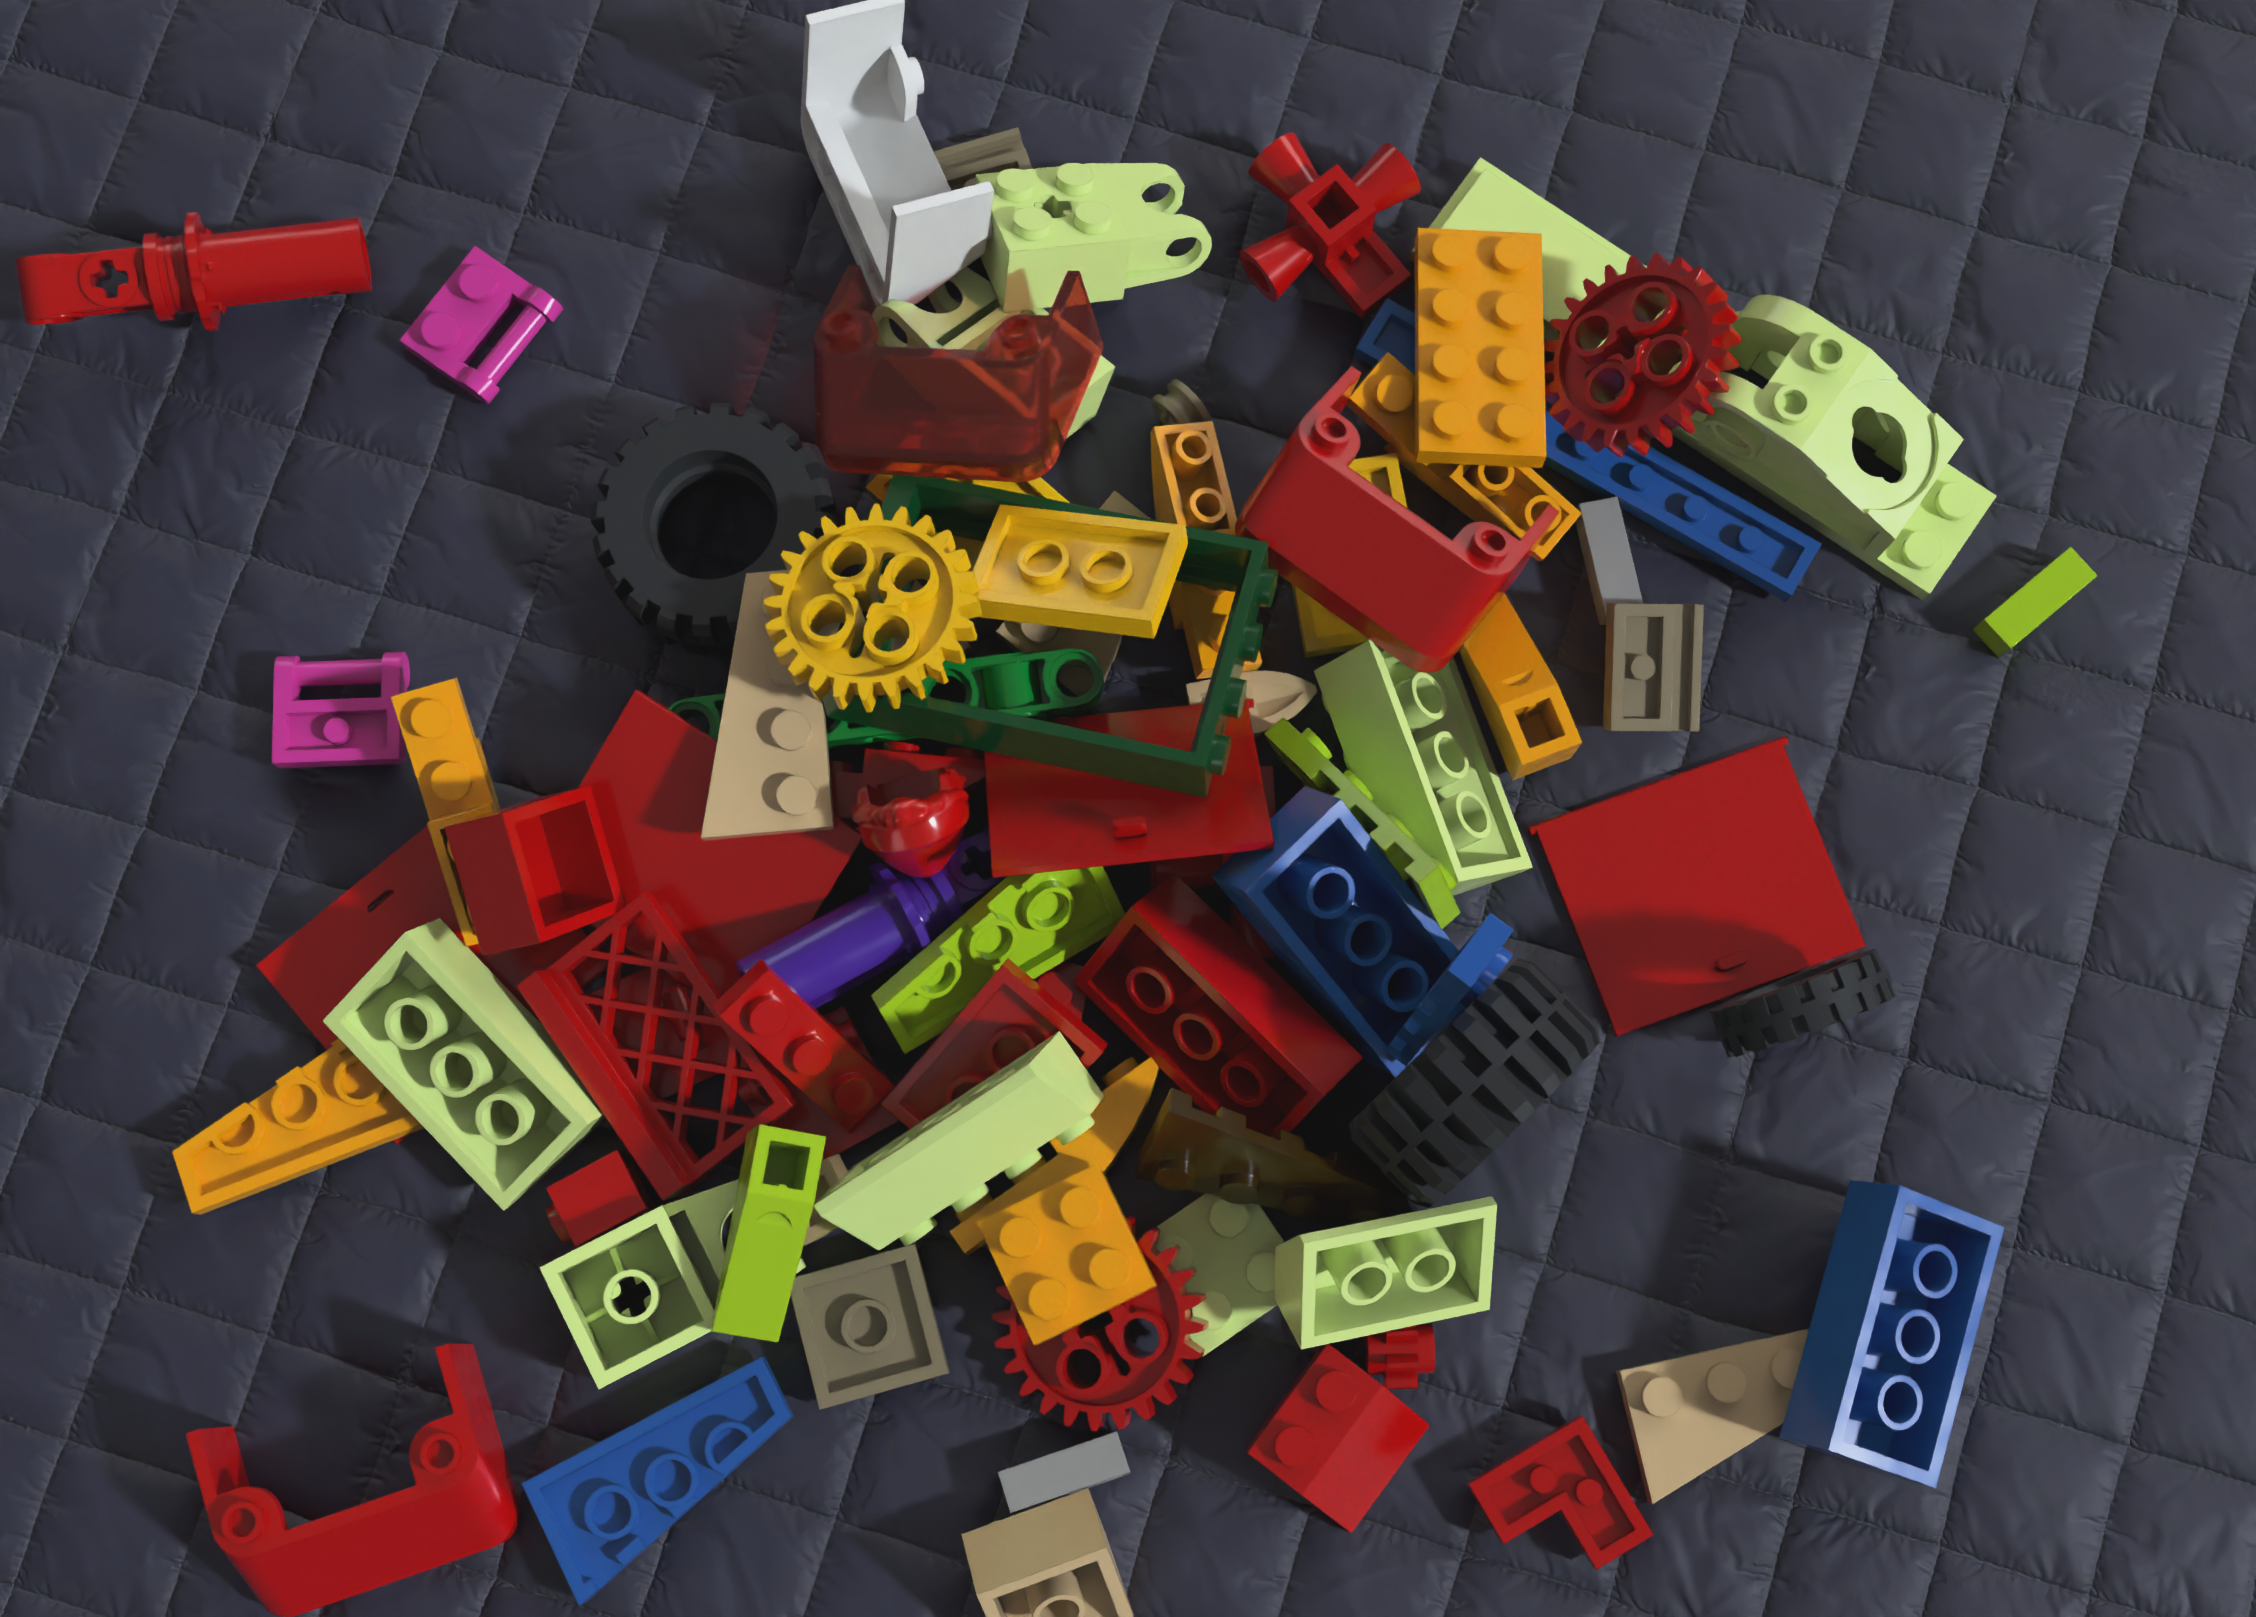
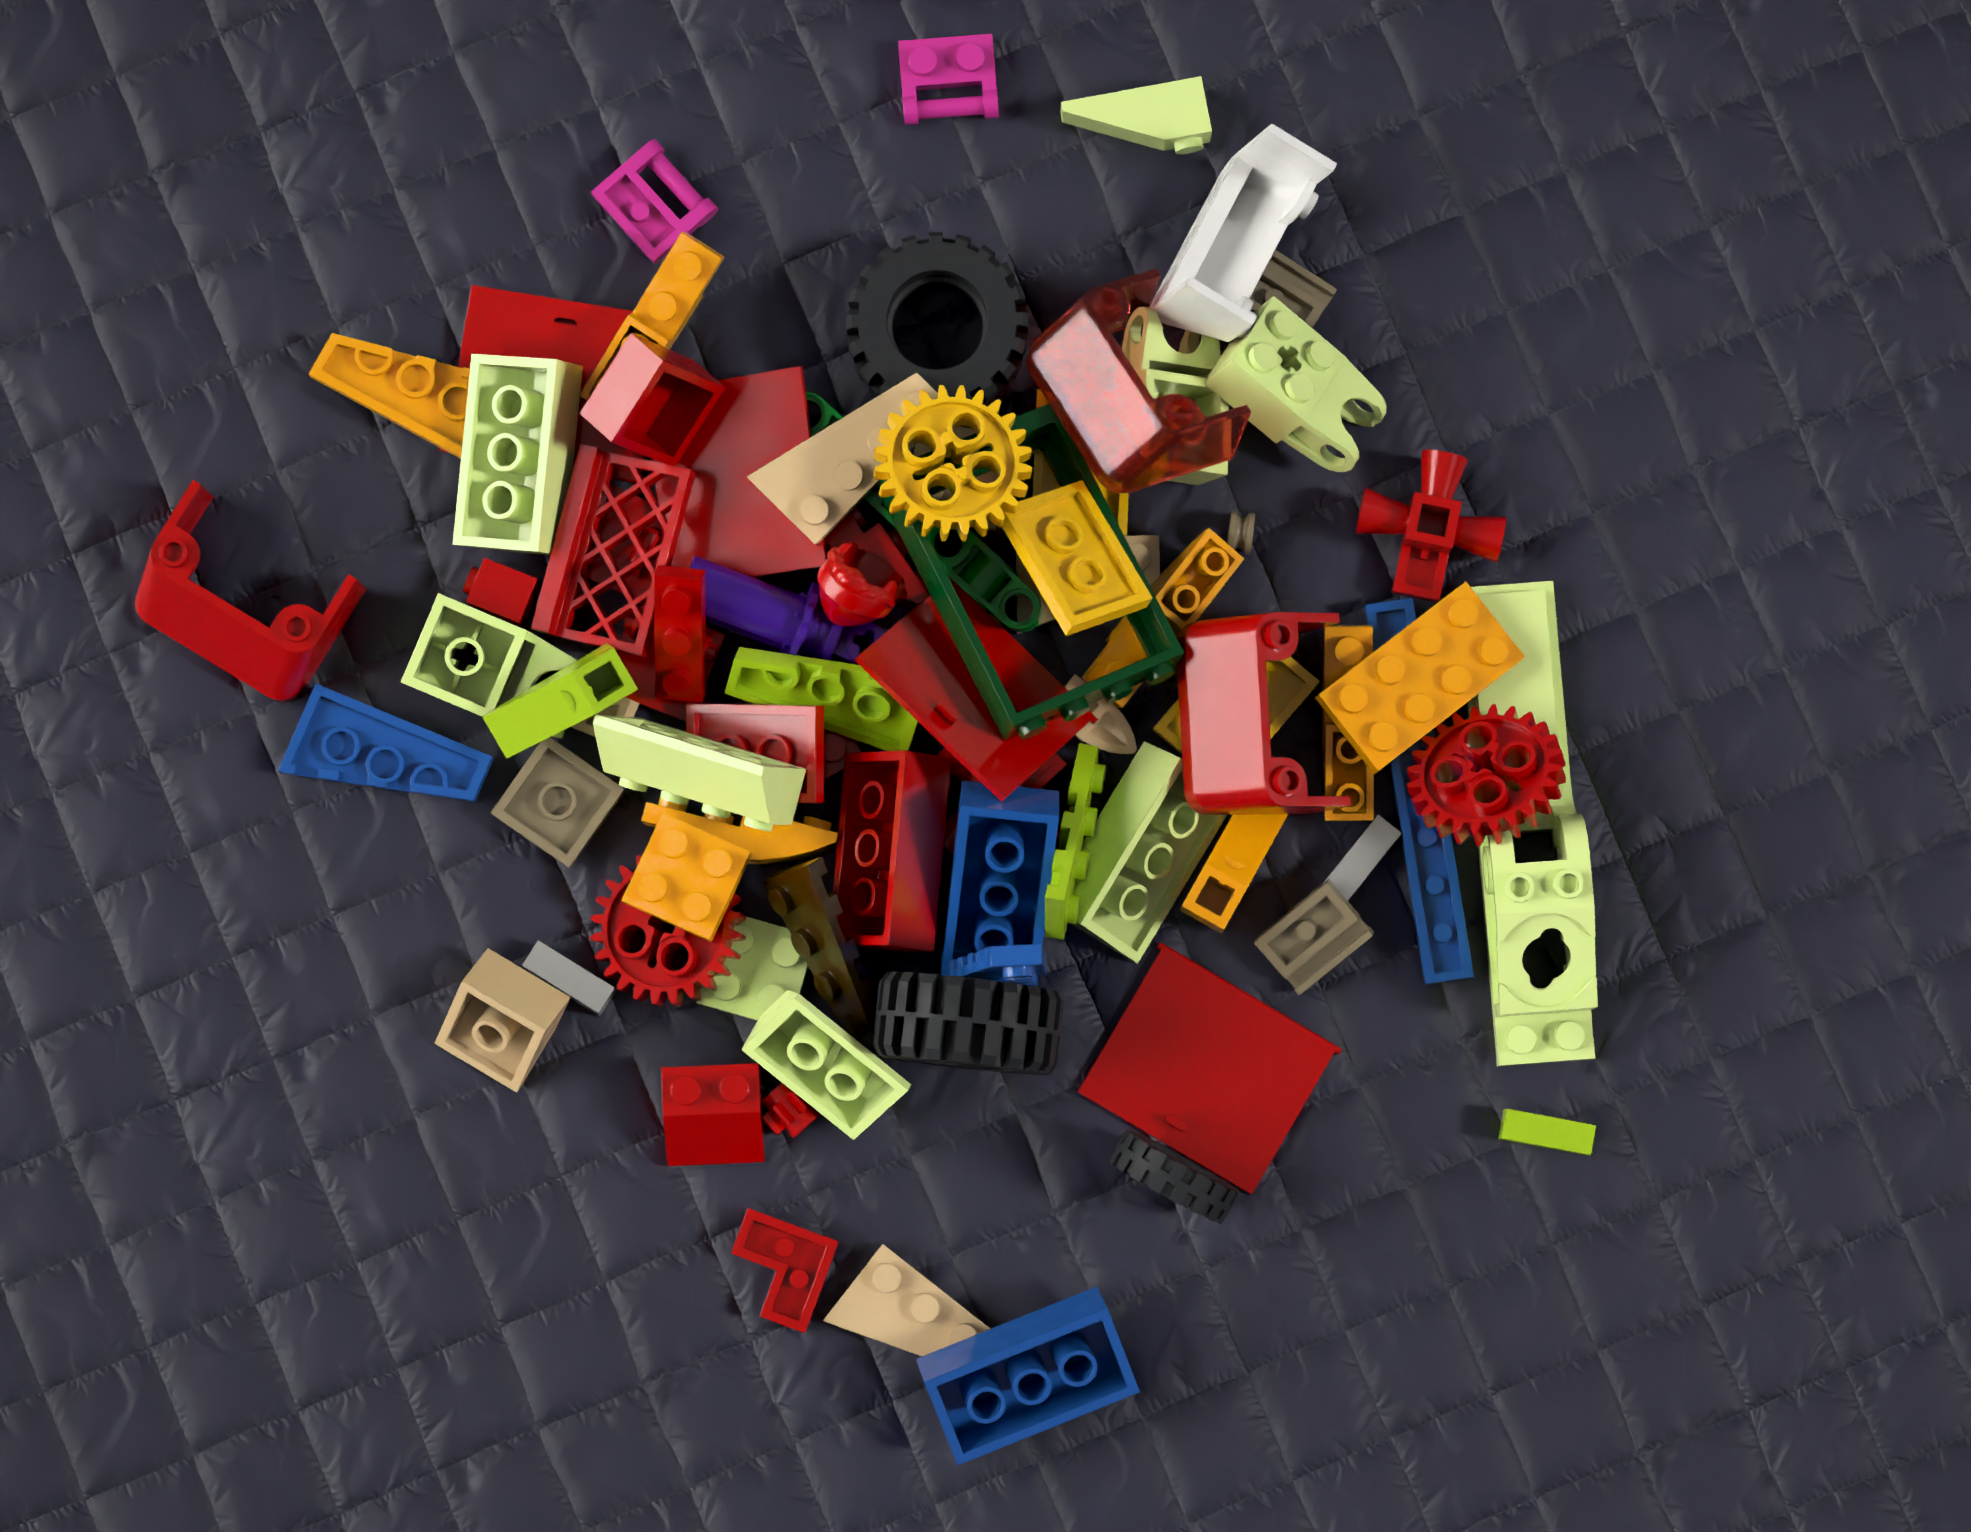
camera: 50 degrees right, 5 degrees up
none -> yellowish green slope [1060,76,1212,154]

